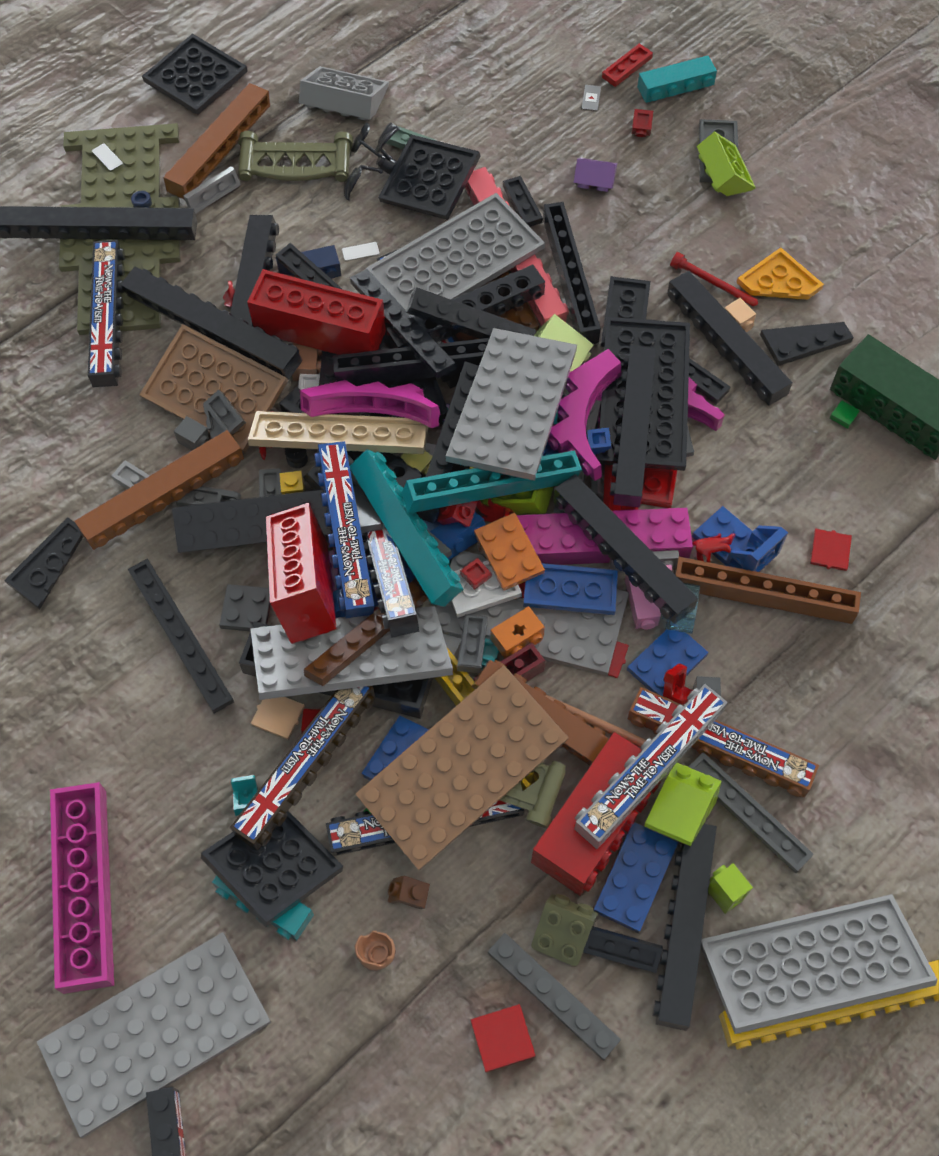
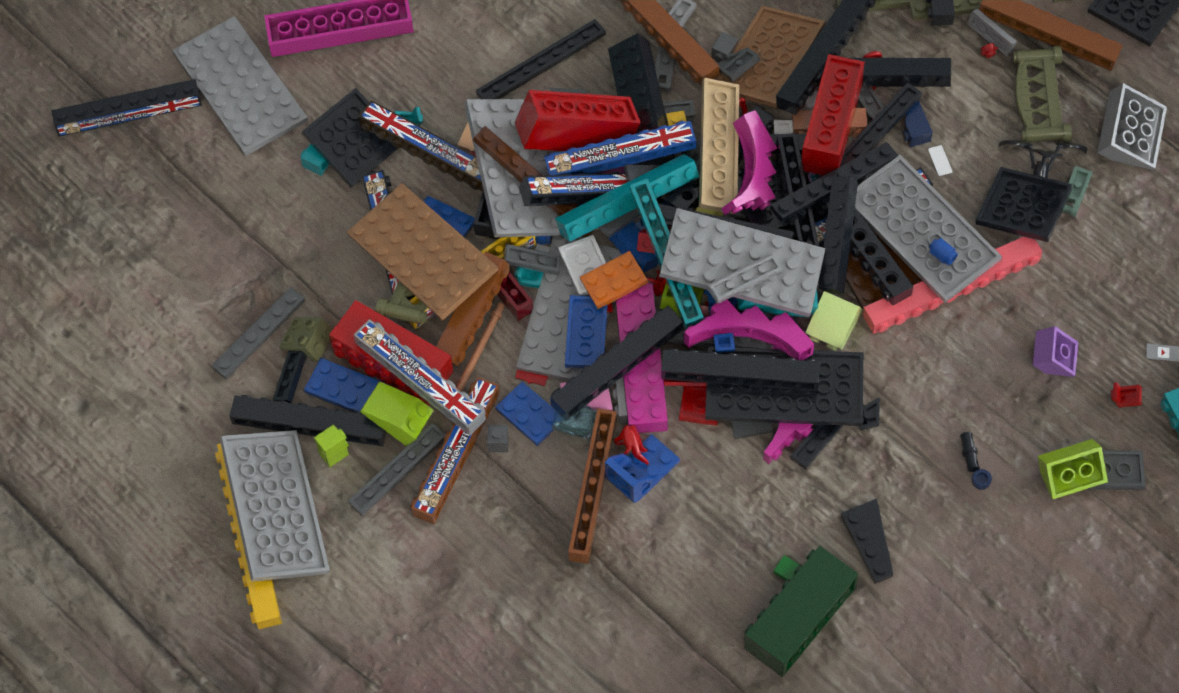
camera: 90 degrees right, 0 degrees up
nougat hair [355,931,396,971] -> none
reddish brown bracket [388,876,430,909] -> none
red tile [460,558,492,590] -> none
red tile [470,1004,536,1073] -> none
orange brick [490,606,545,659] -> none
black plate [503,176,543,227] -> none
black brick [543,202,601,344] -> none
black plate [601,276,651,347] -> none
red bracket [663,663,693,705] -> none
black brick [667,270,793,406] -> none
red piece [670,252,758,306] -> none
light nougat brick [724,298,756,332] -> none
light orange plate [737,247,824,300] -> none
red piece [810,528,852,571] -> none
none -> light grey tile [707,254,783,304]
none -> blue brick [929,238,958,266]
none -> black pin [960,432,980,472]
none -> dark blue tile [971,469,992,490]
none -> red plate [980,43,998,58]

